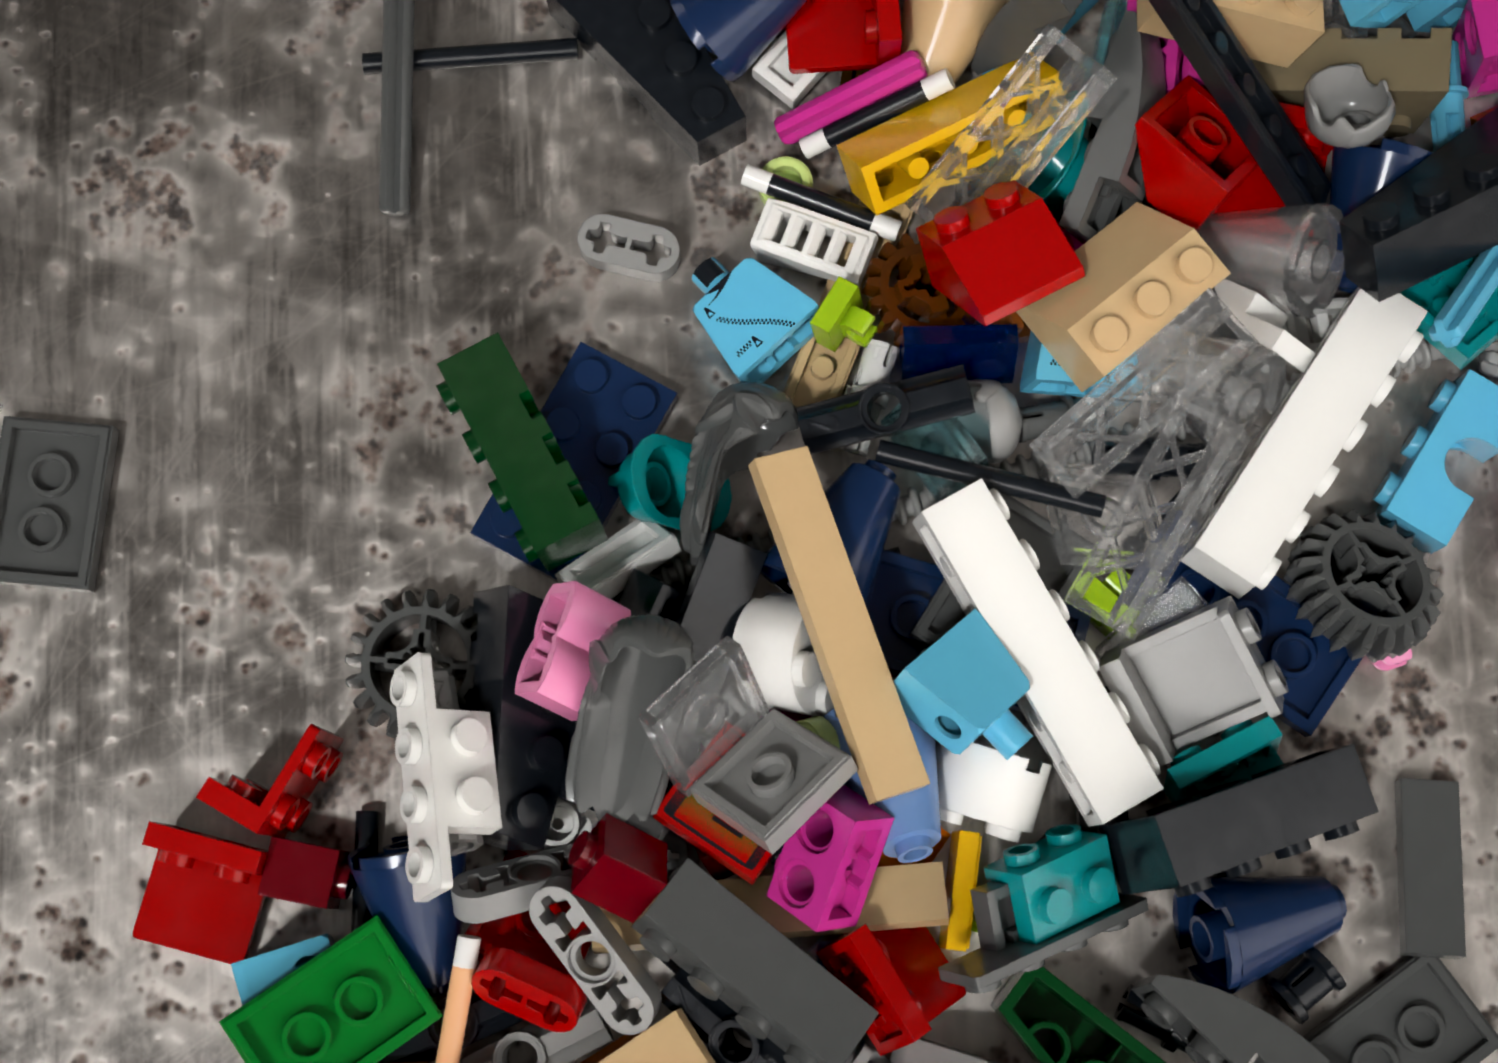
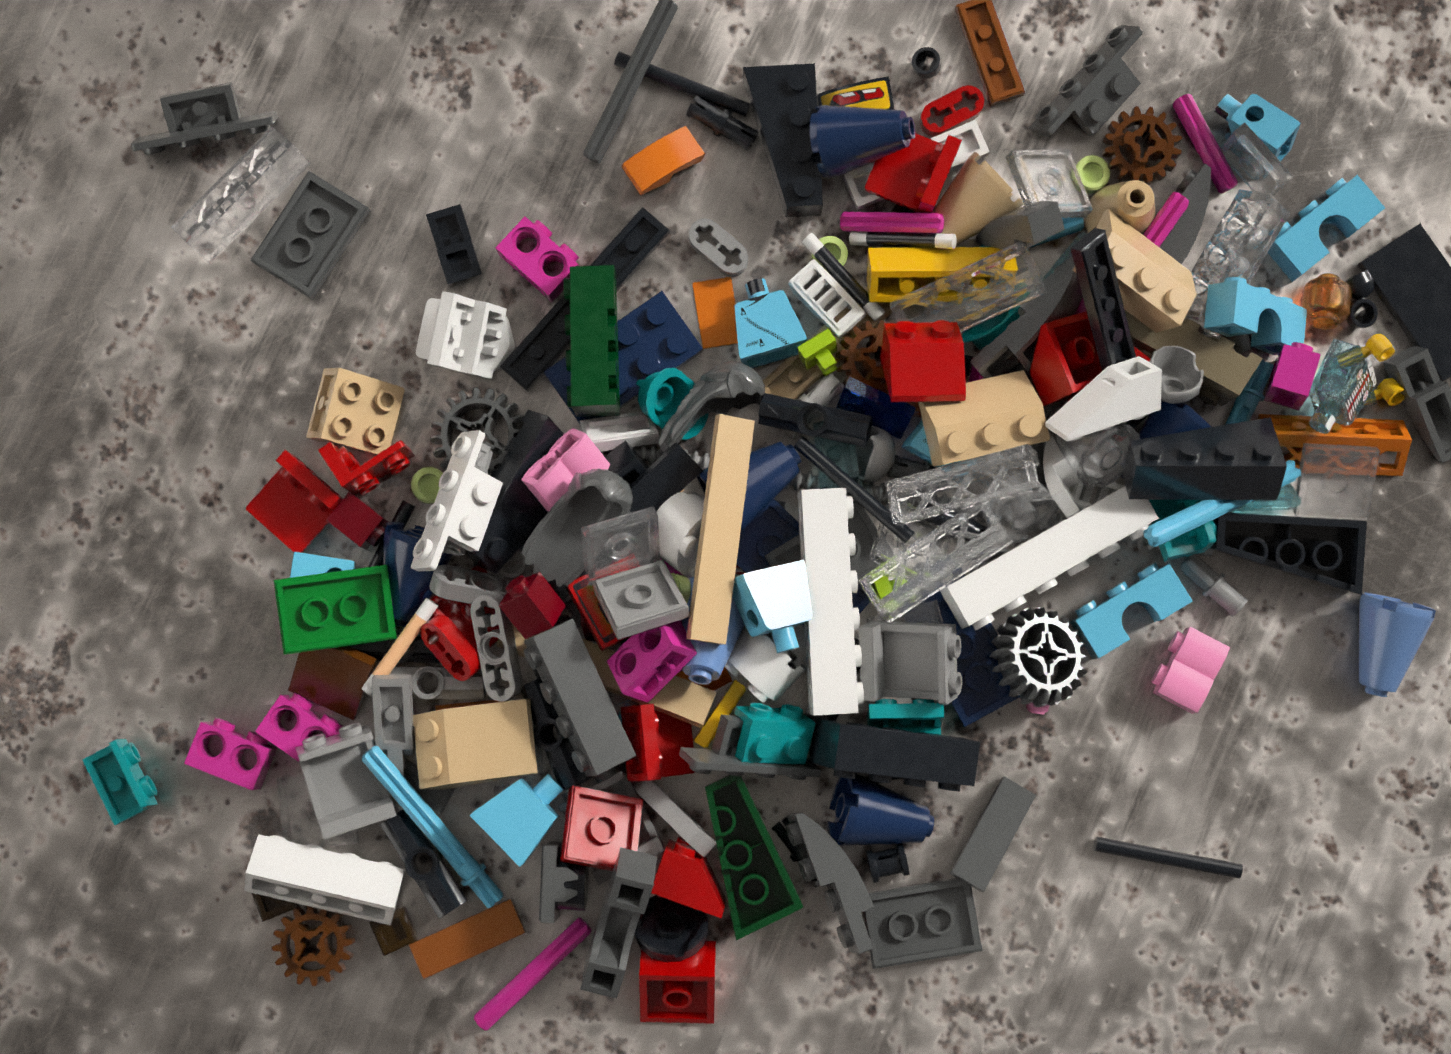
camera: 25 degrees right, 5 degrees up
none -> tan bracket [306,368,405,455]
none -> yellowish green tile [411,467,443,504]
none -> white piece [416,291,515,379]
none -> black slope [426,204,482,284]
none -> dark pink brick [495,216,579,303]
none -> black tile [500,207,670,392]
none -> orange slope [622,126,705,195]
none -> black pin [686,95,759,151]
none -> orange sticker [692,277,738,349]
none -> white slope [1045,356,1162,441]

